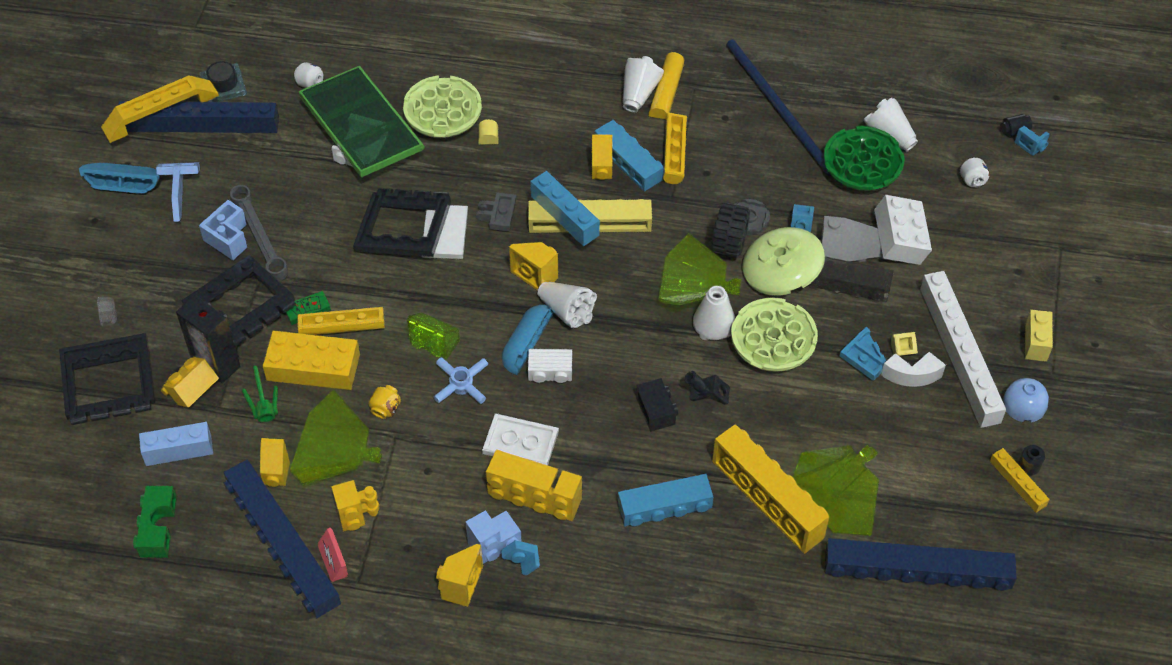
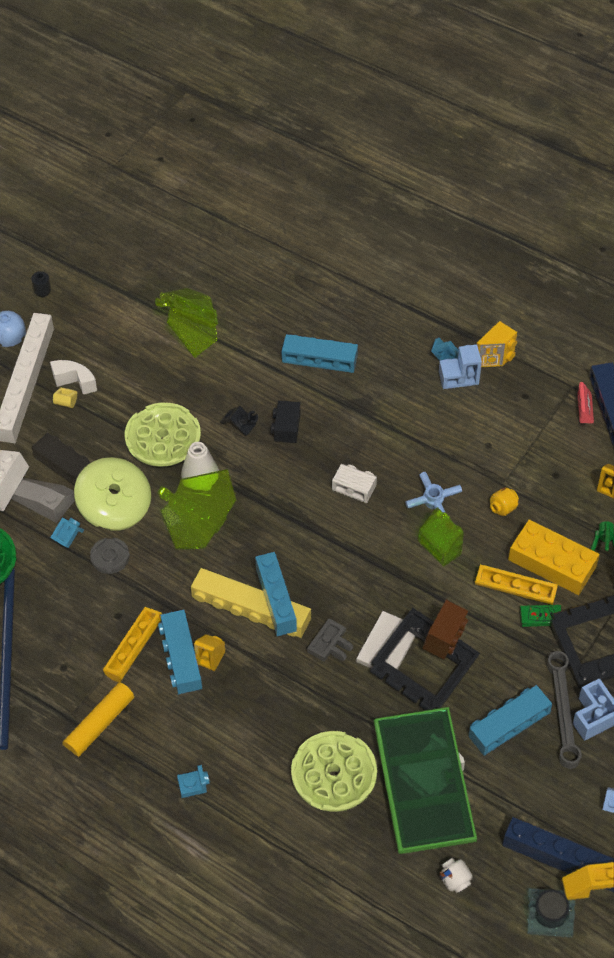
camera: 155 degrees left, 0 degrees up
clear neon green panel [290,389,382,486] -> none
yellow brick [331,480,379,532] -> none
light yellow brick [478,120,498,144] -> none
white tile [482,414,559,465] -> none
yellow piece [486,449,582,521] -> none
dark azure brick [502,305,554,375] -> none
yellow slope [509,242,558,291] -> none
white cone [538,282,597,328] -> none
white cone [623,56,664,113] -> none
black tyre [712,202,750,258] -> none
yellow brick [712,424,829,554] -> none
dark blue brick [825,538,1017,590] -> none
dark azure wing [840,327,887,381] -> none
yellow piece [990,448,1050,513] -> none
none -> dark azure bracket [177,765,210,798]
none -> reddish brown brick [422,600,469,660]
none -> dark azure brick [469,685,552,755]

